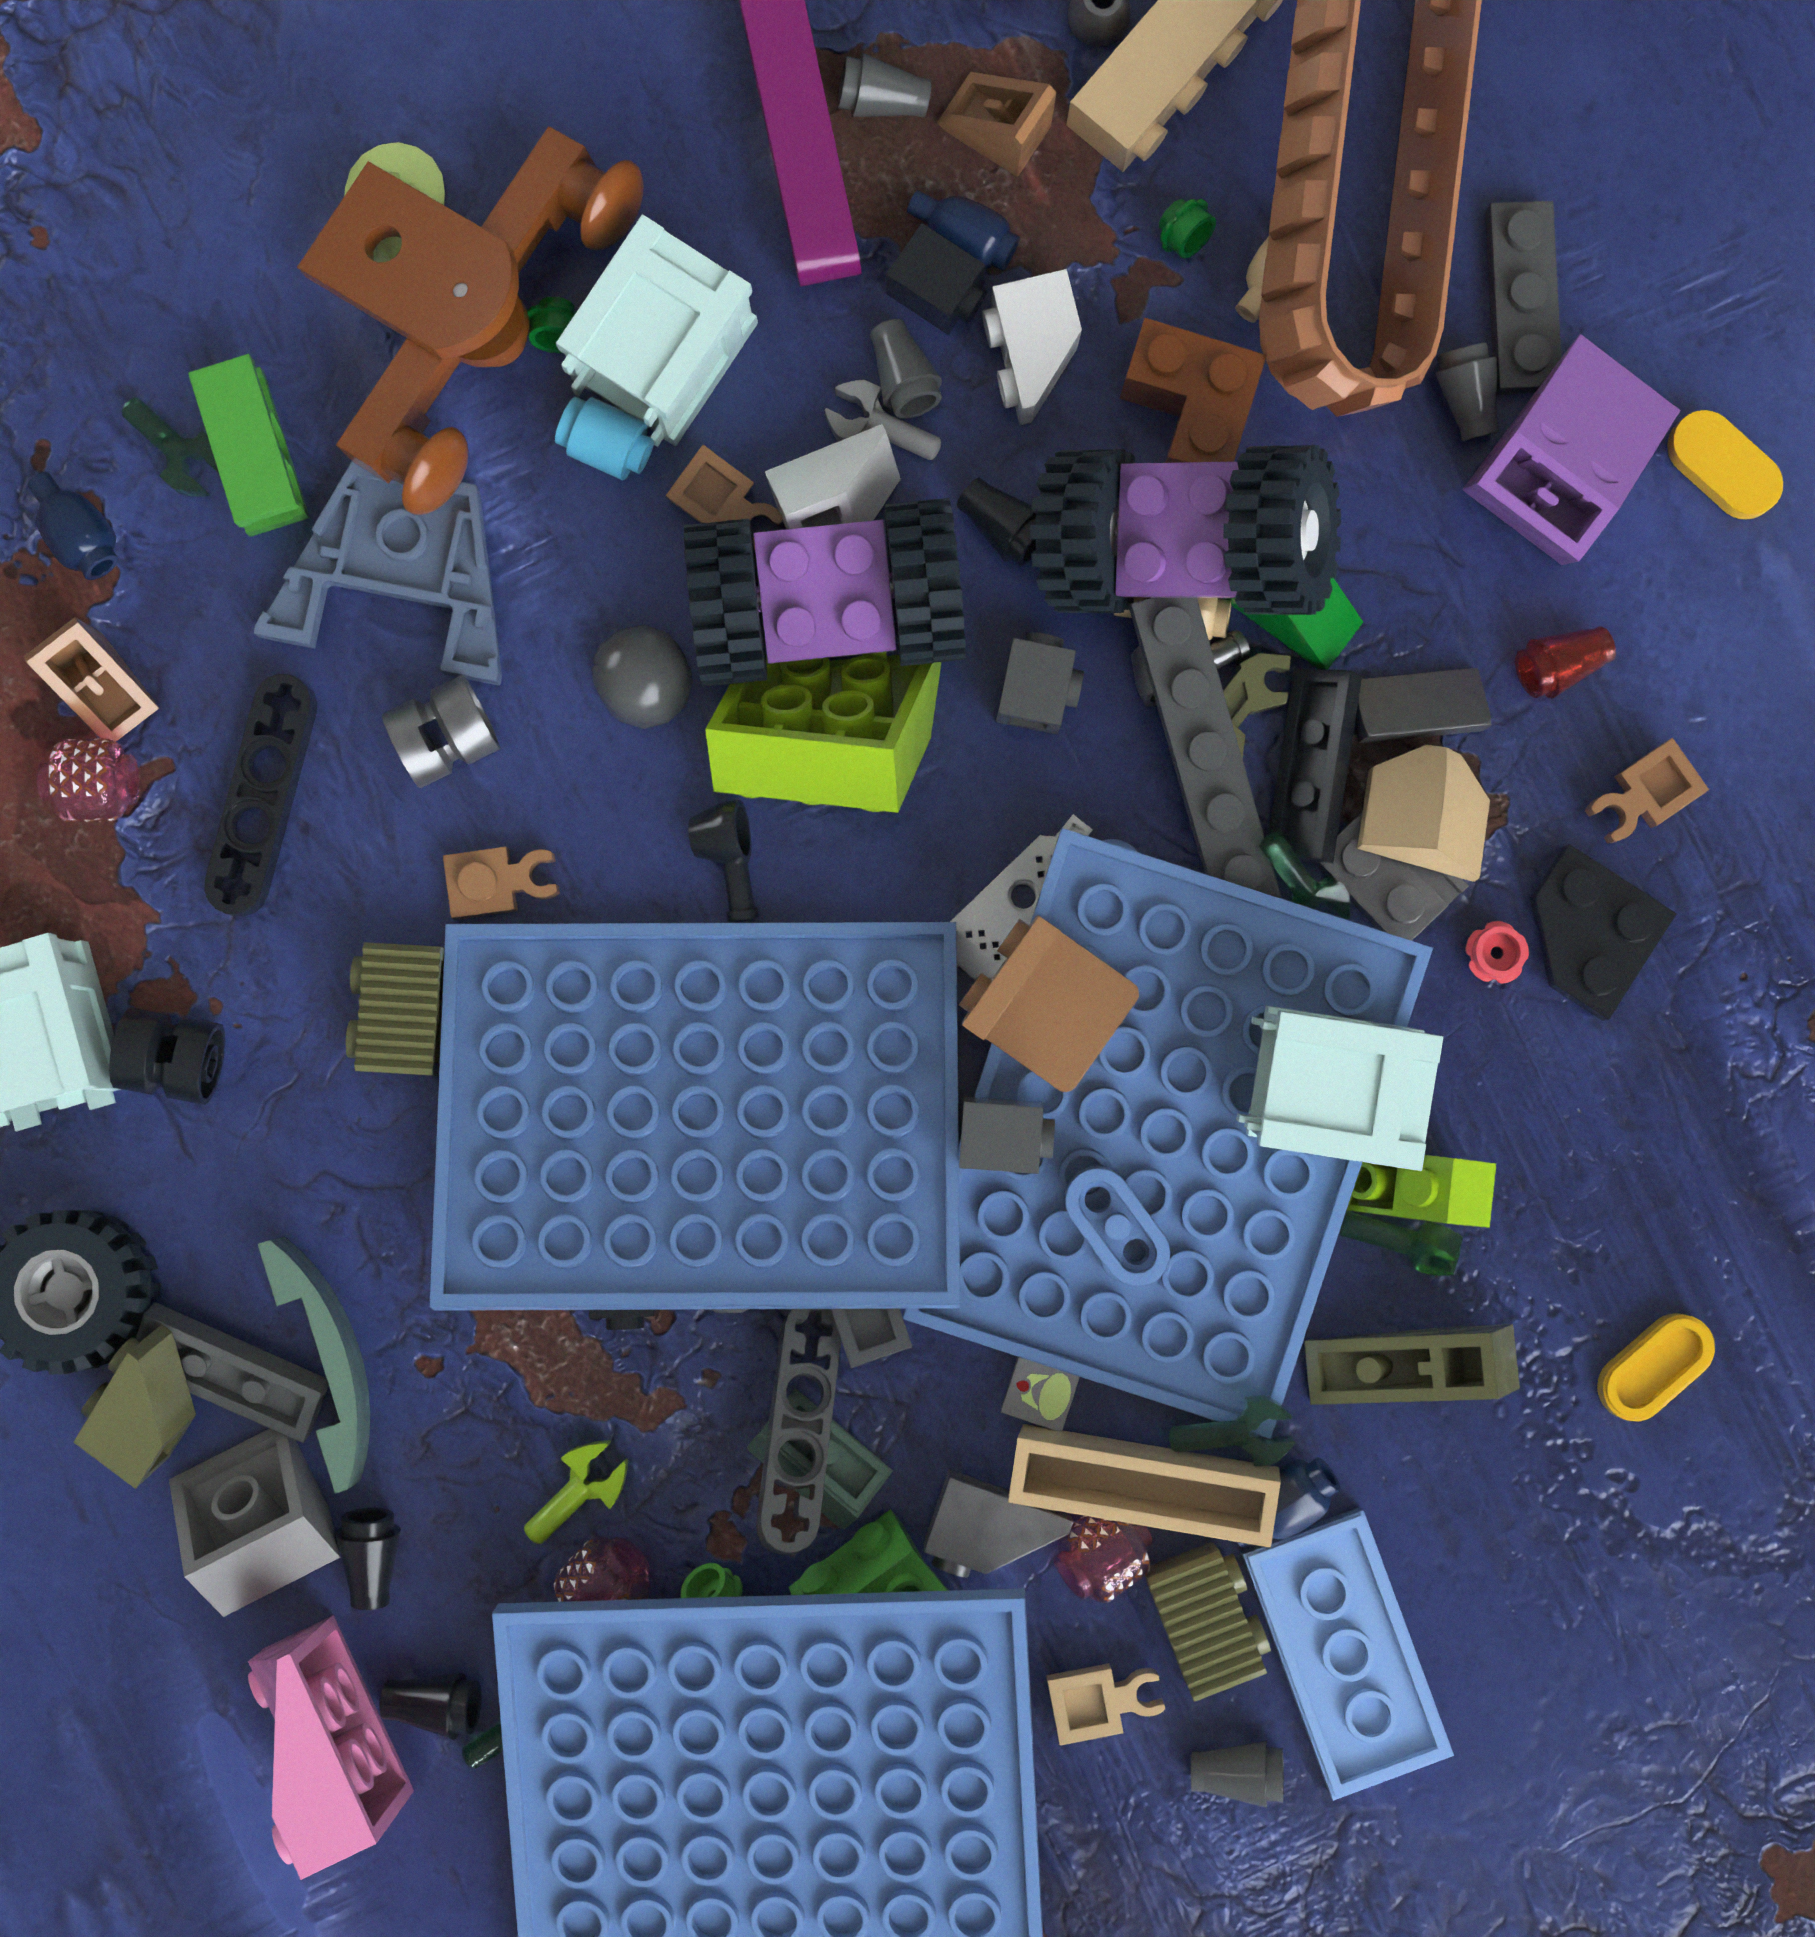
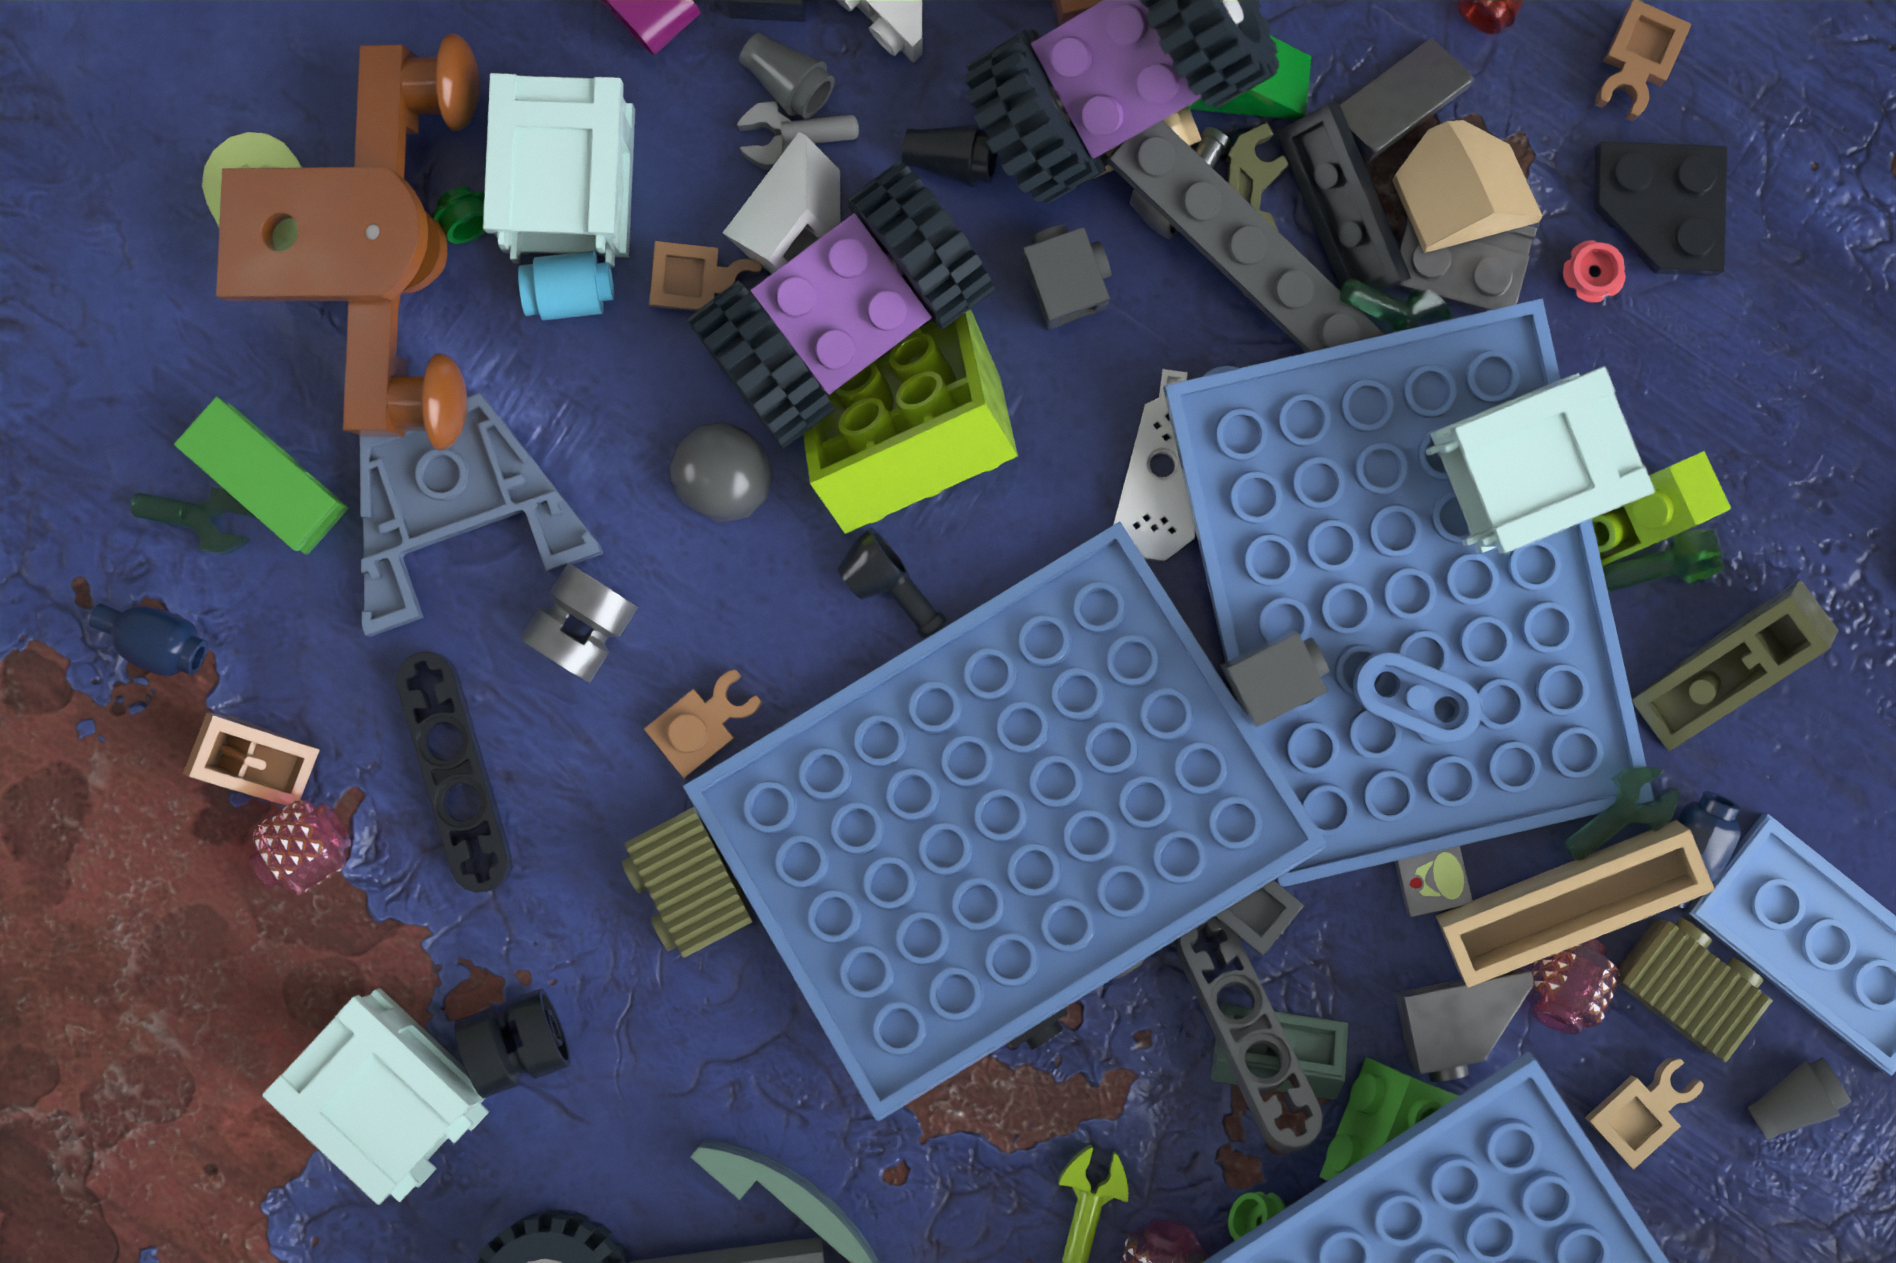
camera: 25 degrees left, 0 degrees up
medium nougat bracket [959,915,1139,1092] -> none

